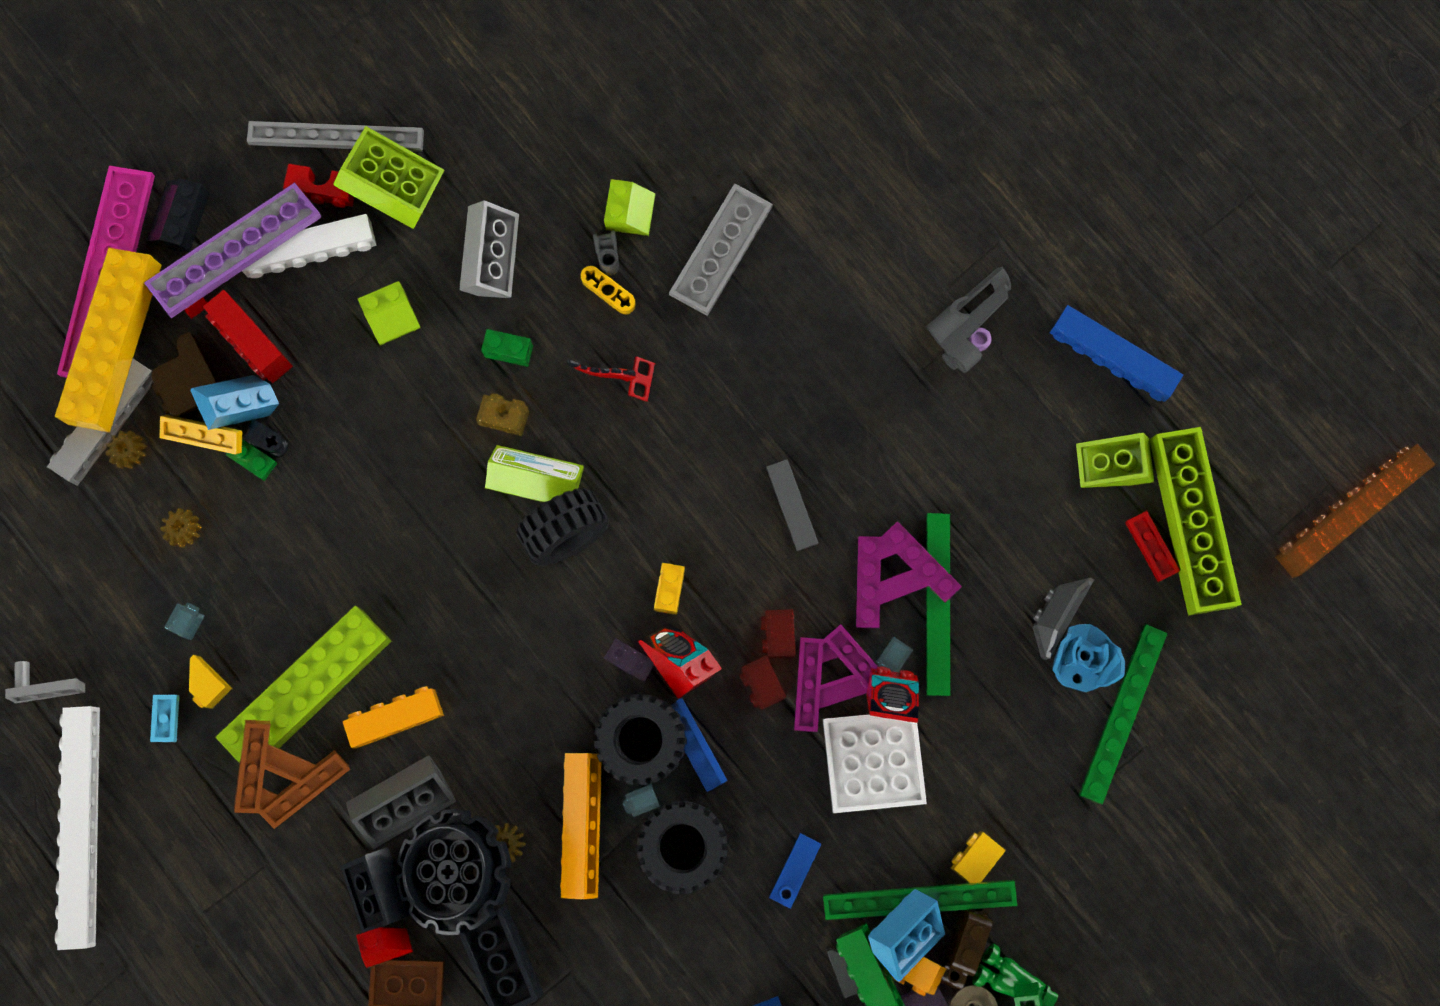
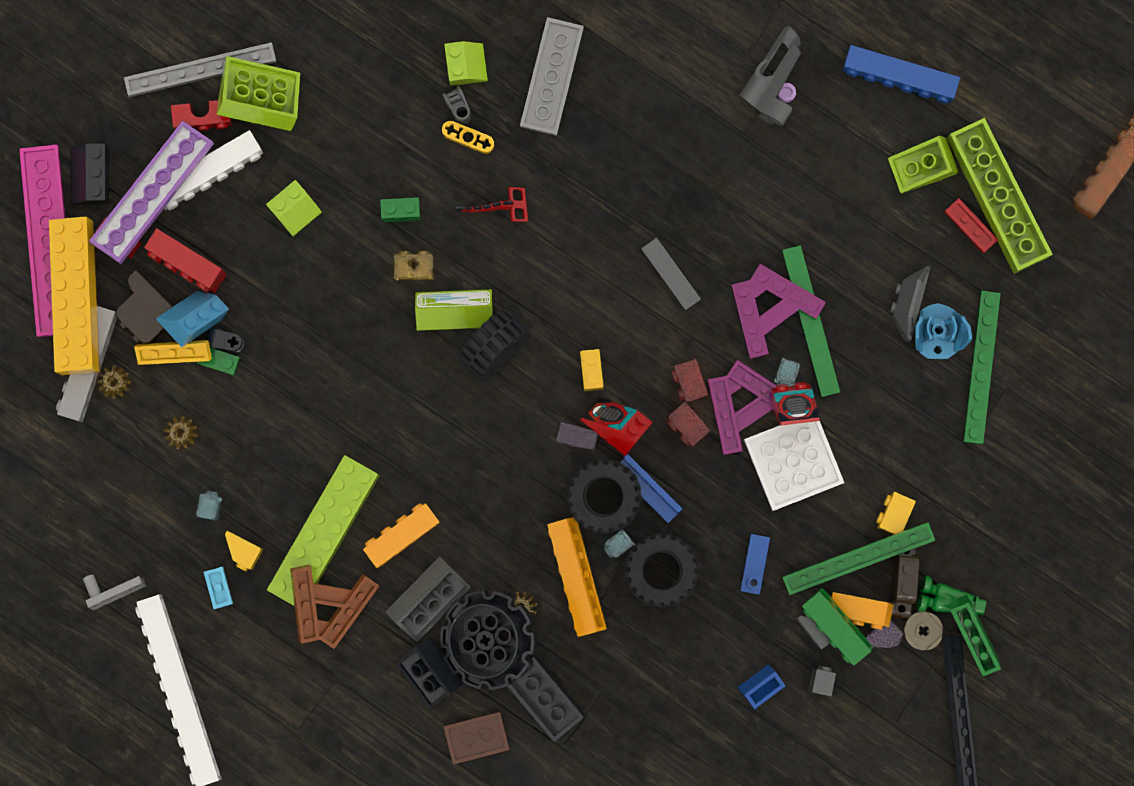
camera: 15 degrees left, 5 degrees up
red slope [356,927,413,968] -> none
light grey slope [460,201,519,298] -> none
dark azure slope [868,889,945,982] -> none

